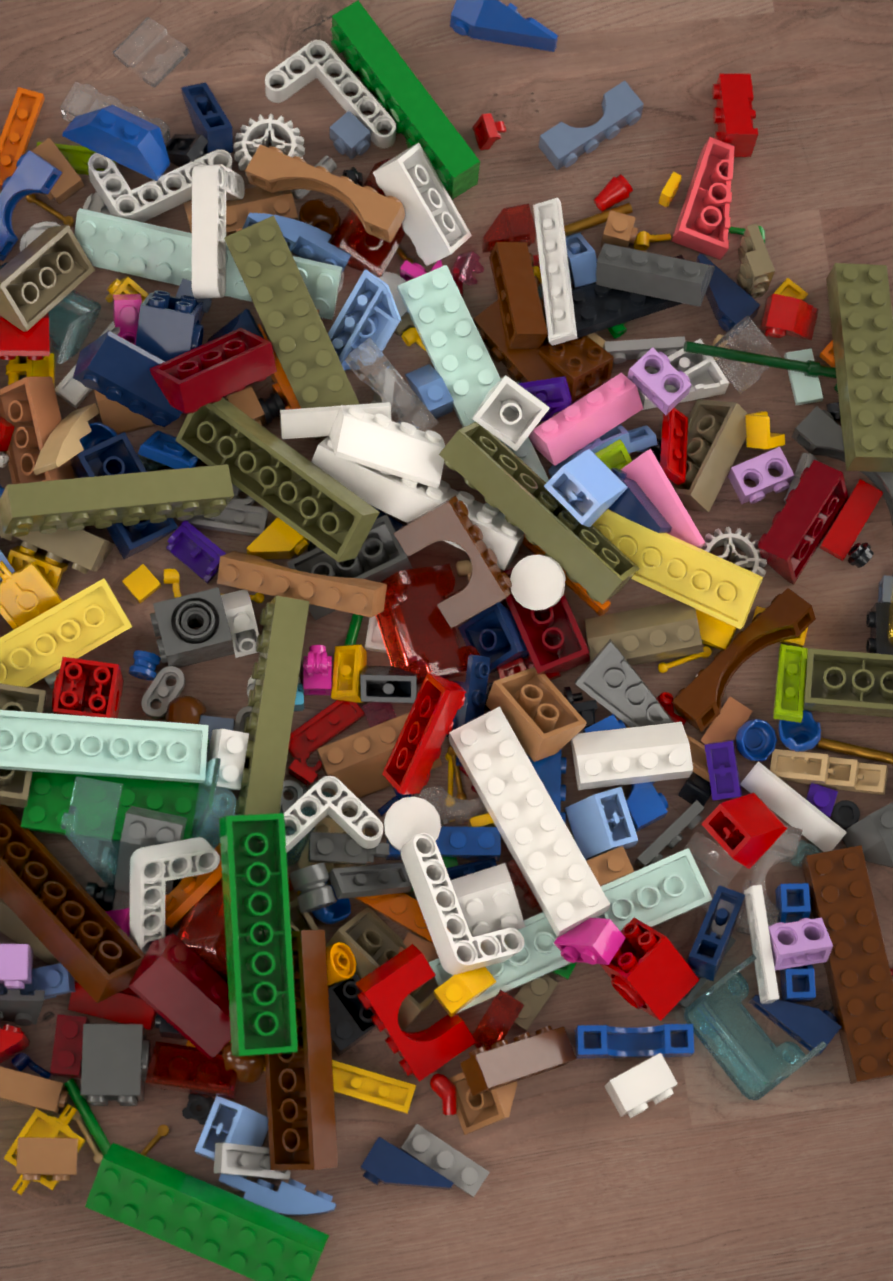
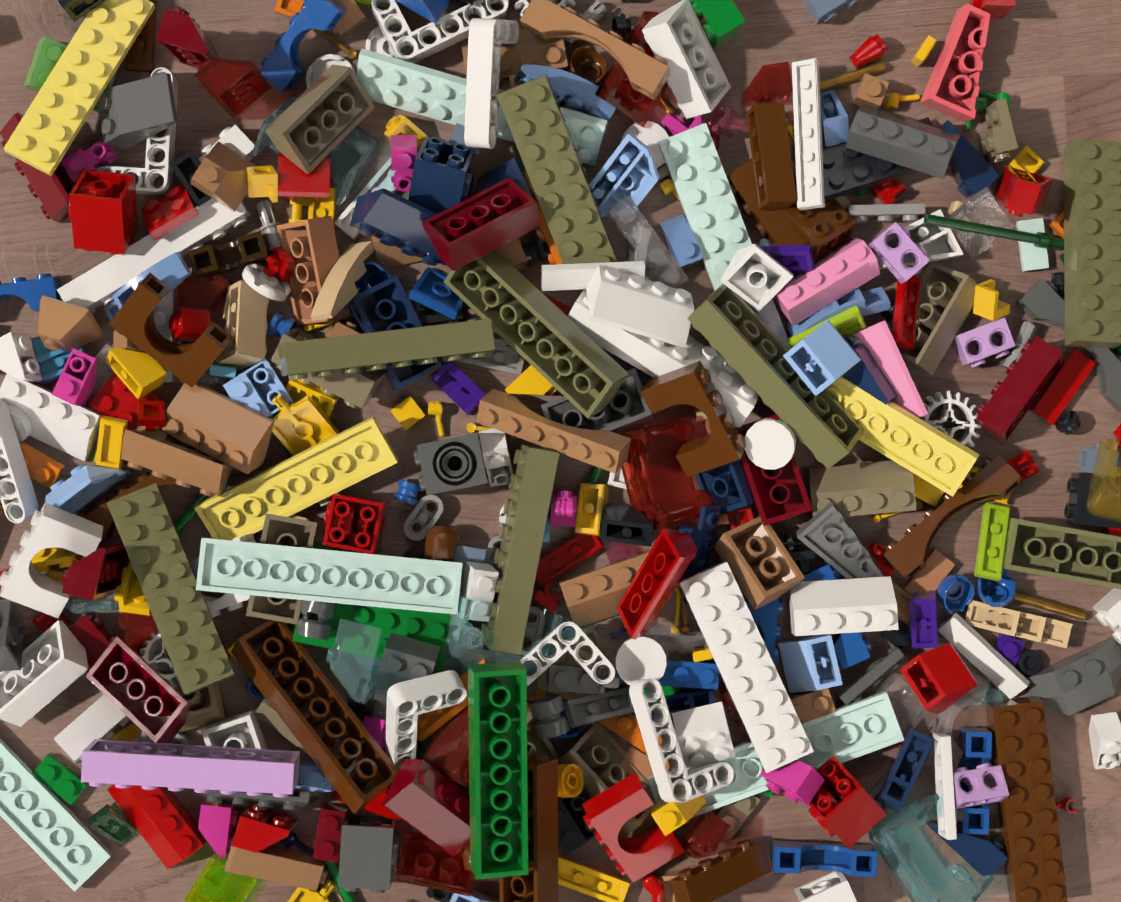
camera: 10 degrees right, 15 degrees up
none -> dark grey wheel [296,600,336,640]
none -> red tile [870,179,907,204]
none -> green hand [964,97,987,131]
none -> red tile [1006,450,1040,482]

